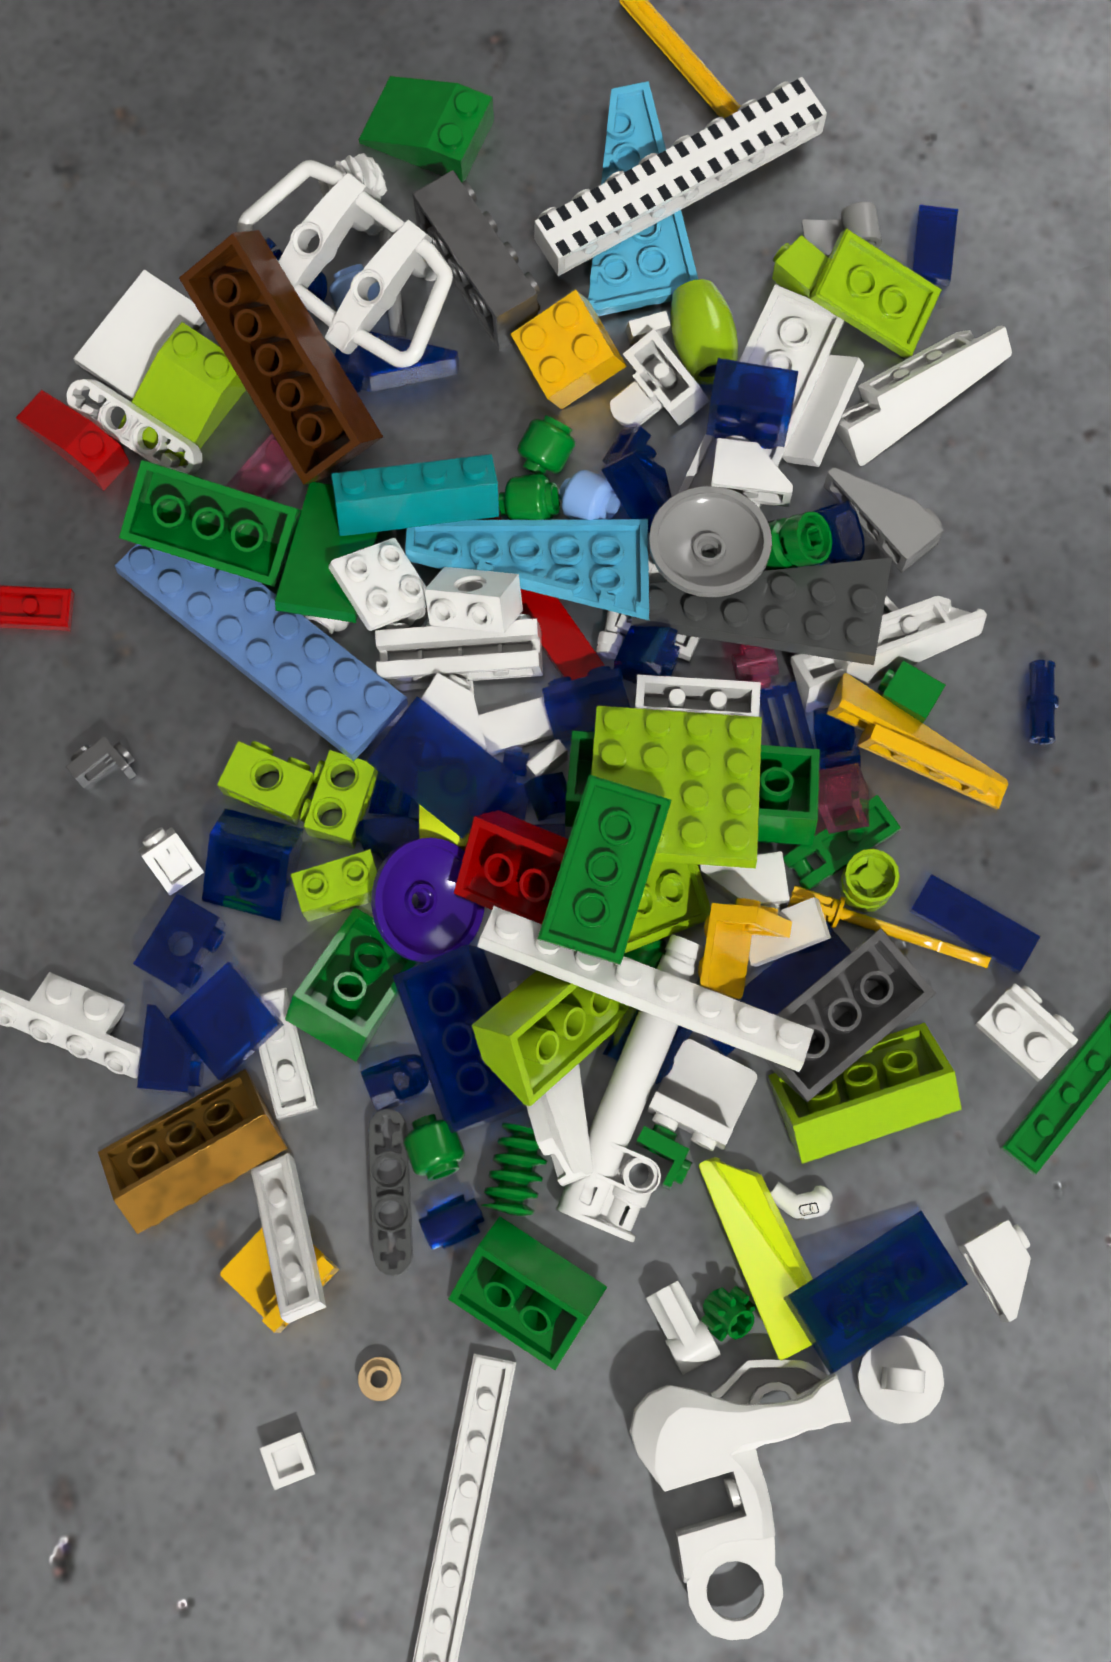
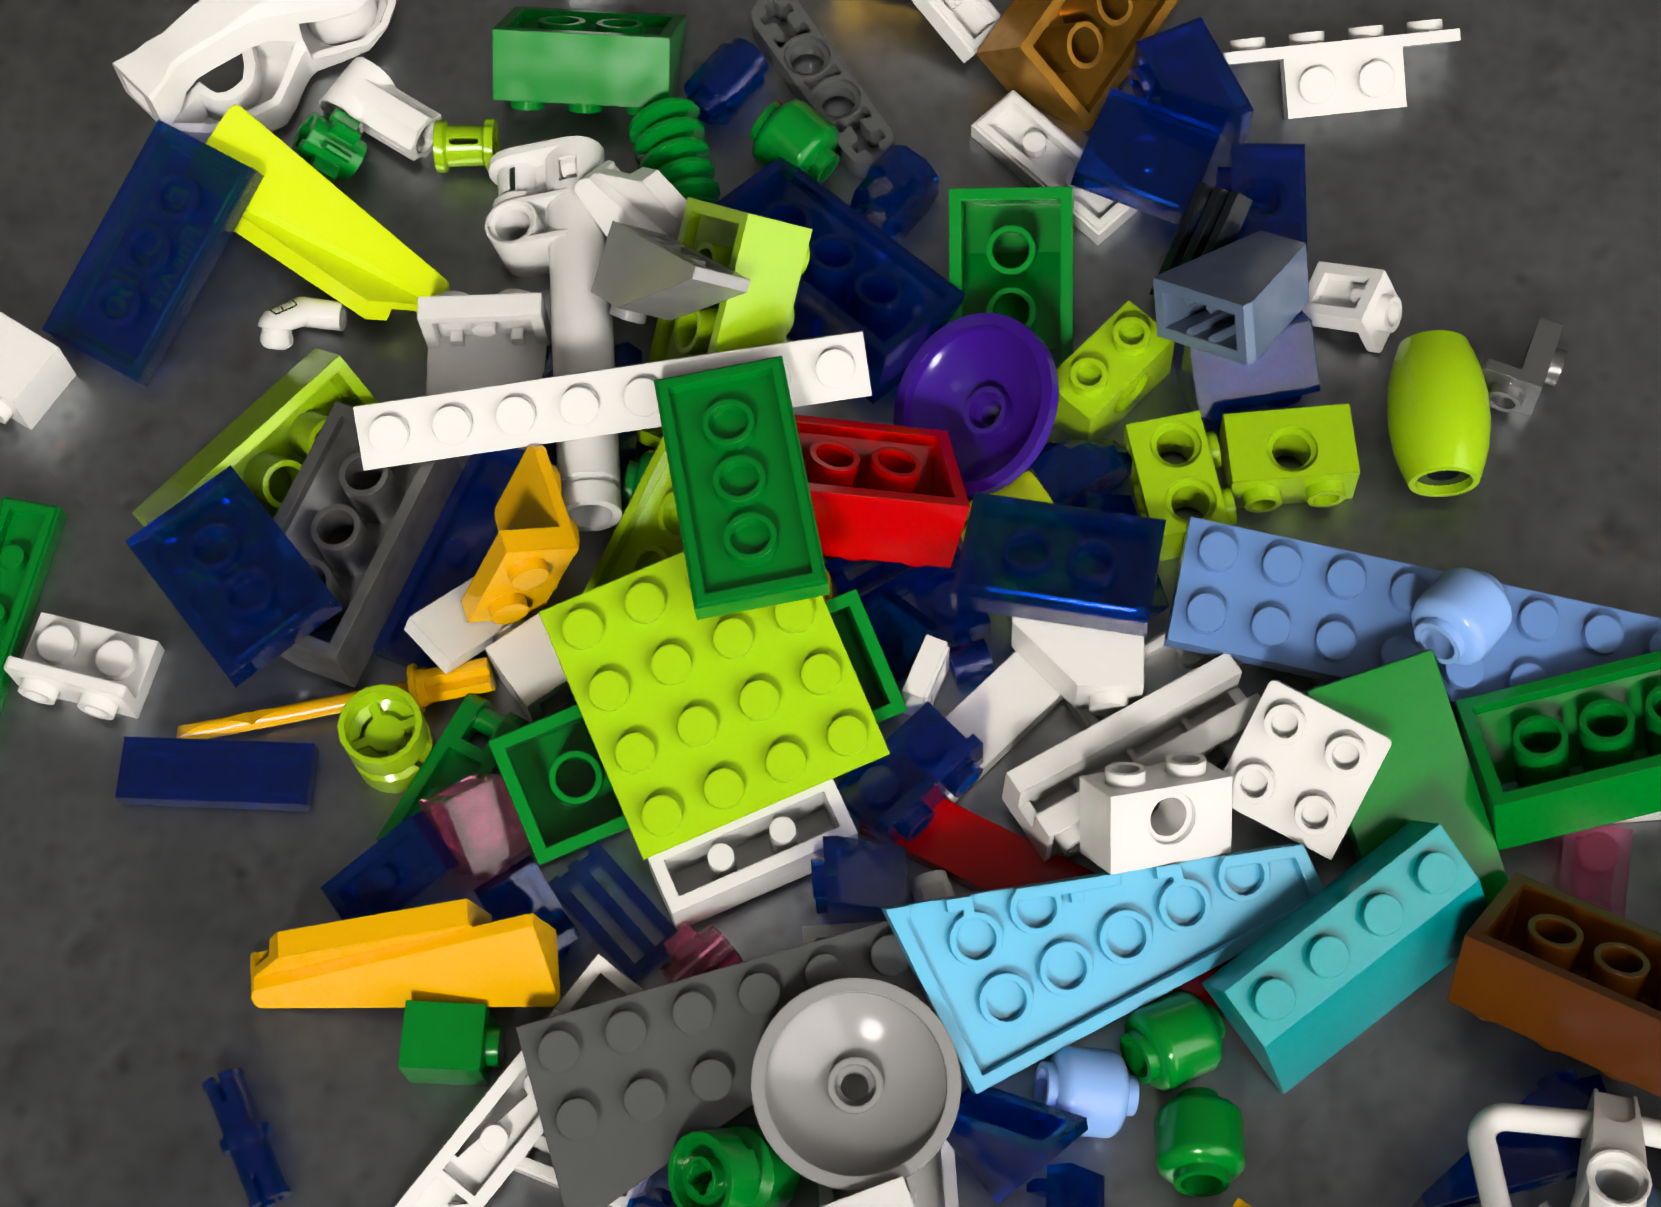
camera: 155 degrees right, 10 degrees down
green bracket [636,1124,693,1190] -> none
white tile [856,1336,944,1424] -> none
none -> clear blue plate [125,465,342,687]
none -> clear blue plate [321,810,460,920]
none -> lime bush [433,119,500,173]
none -> light grey slope [591,221,751,324]
none -> black tile [1149,181,1253,296]
none -> sand blue slope [1153,230,1309,366]
none -> lime piece [1386,330,1491,497]
none -> light blue head [1411,567,1512,665]

